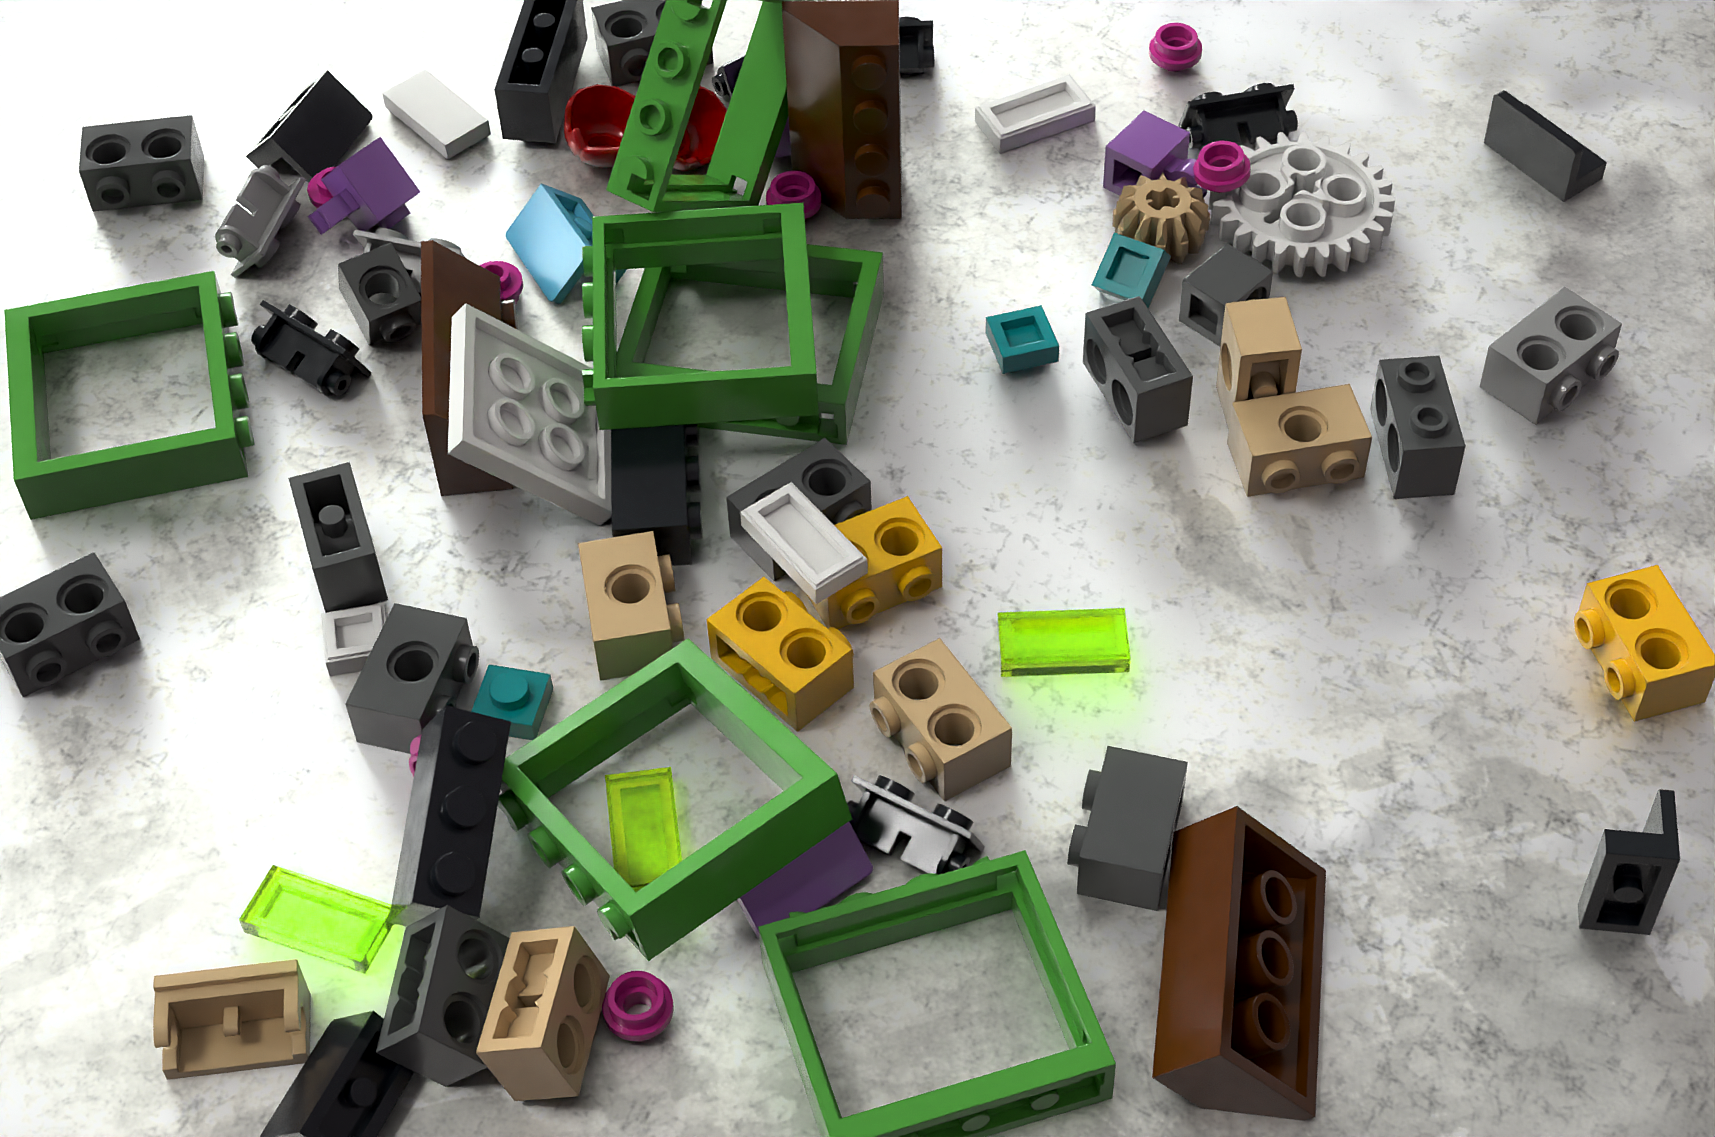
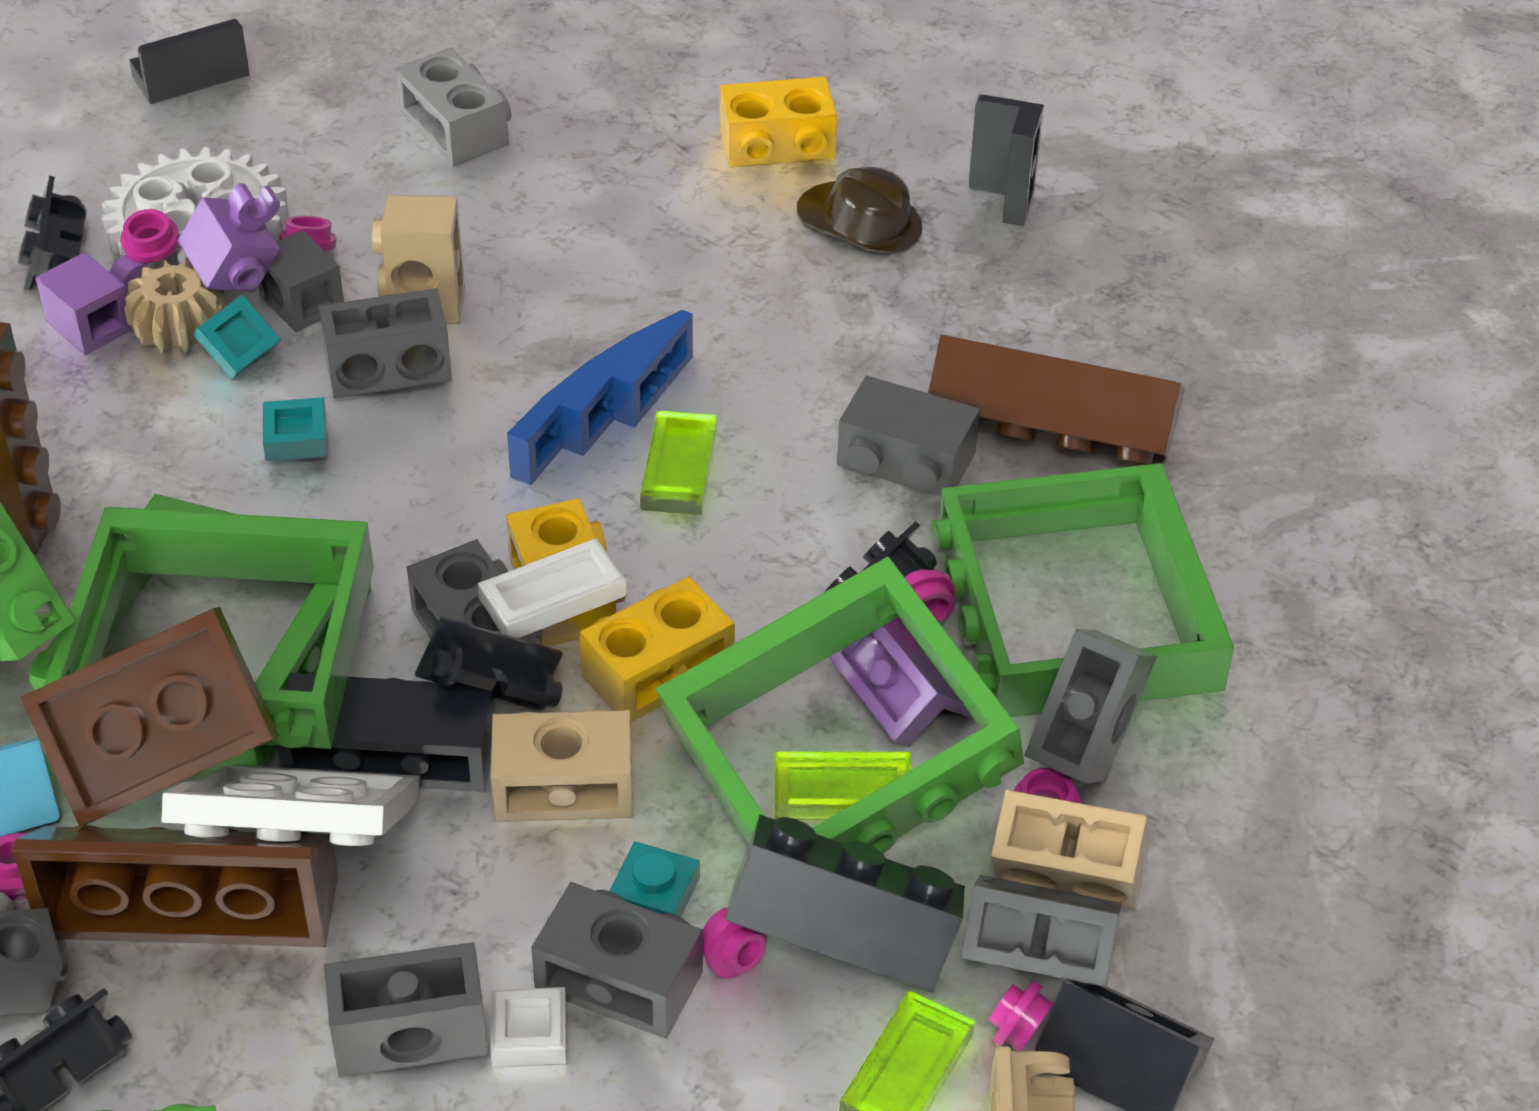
camera: 85 degrees left, 5 degrees down
tan brick [869,638,1012,802] -> none
tan brick [1227,384,1372,497] -> none
dark grey brick [1370,356,1466,499] -> none
none -> reddish brown plate [20,607,279,827]
none -> medium lavender brick [177,183,281,292]
none -> dark pink plate [279,216,337,252]
none -> black hinge [414,616,563,711]
none -> blue slope [507,310,693,485]
none -> dark brown piece [797,167,922,254]
none -> dark pink plate [905,570,955,623]
none -> dark pink plate [988,980,1054,1051]
none -> dark grey brick [1024,629,1157,784]

